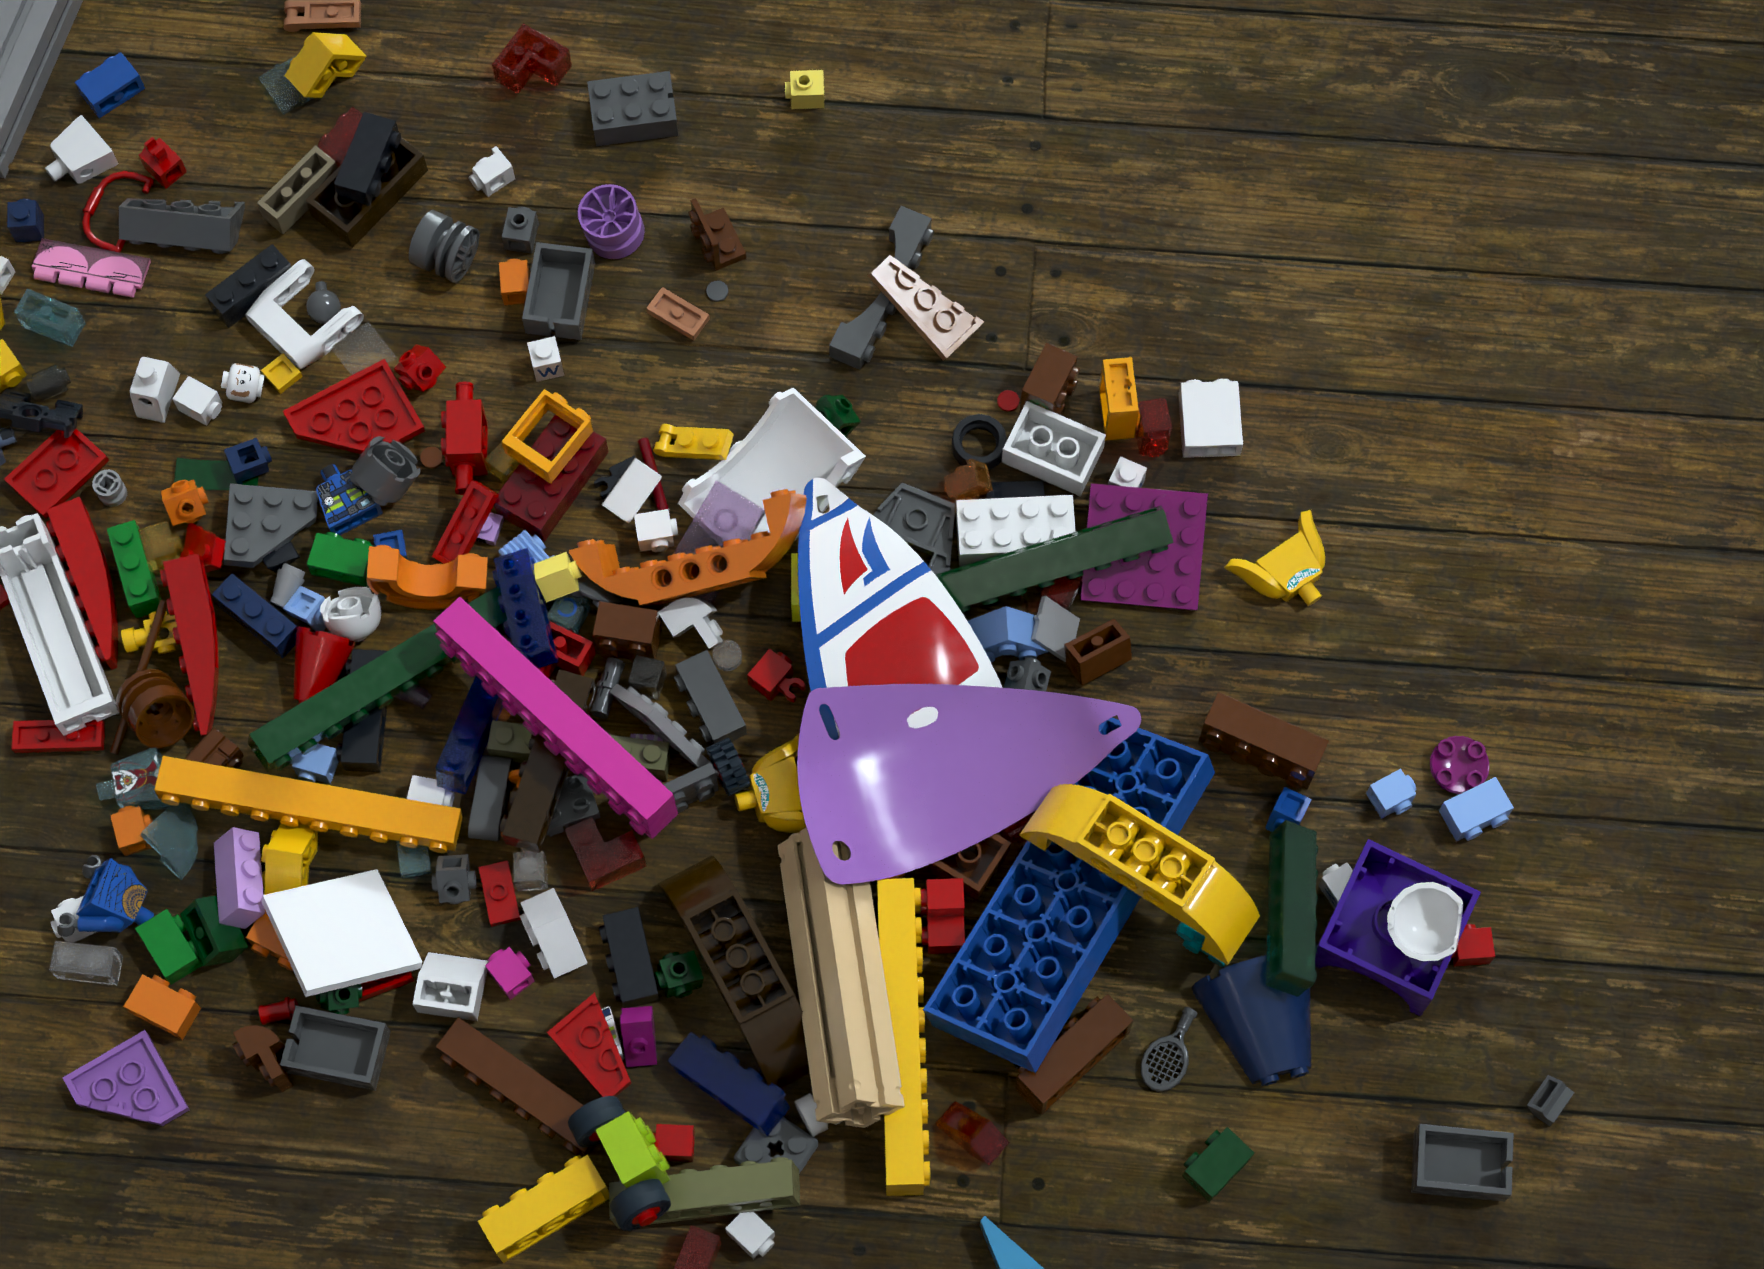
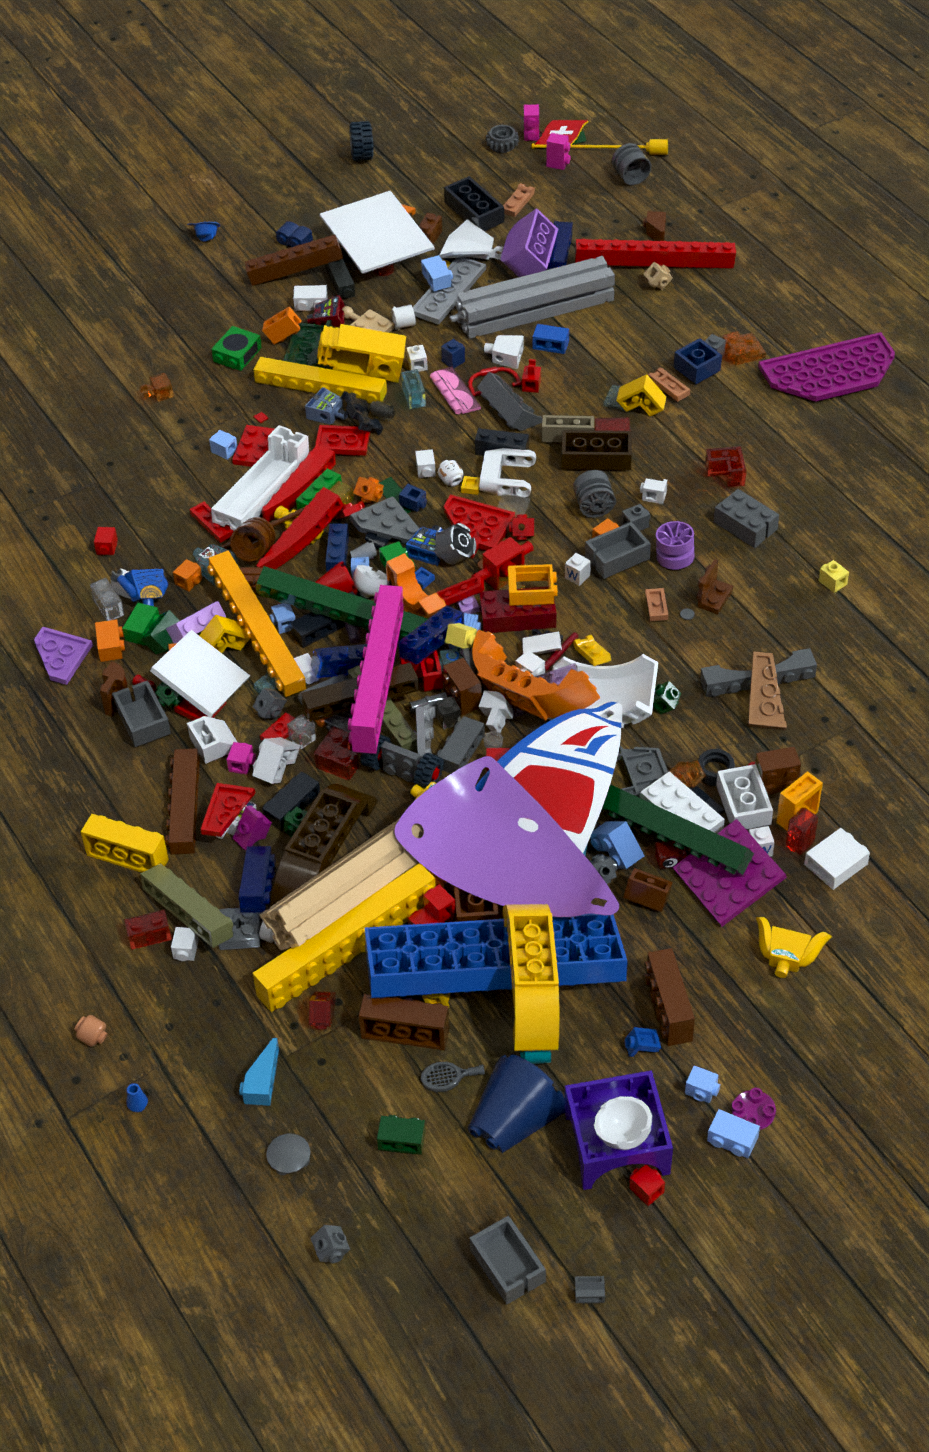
camera: 55 degrees right, 20 degrees down
light grey wheel [92,469,127,507] -> none
white torso [130,357,180,423] -> none
clear light blue brick [140,802,199,880] -> none
dark grey piece [306,281,341,324] -> none
black brick [334,112,401,206] -> none
brick [568,1096,671,1231] -> none
red brick [653,1124,695,1162] -> none
light grey piece [1031,596,1080,662] -> none
clear green brick [1266,820,1318,997] -> none

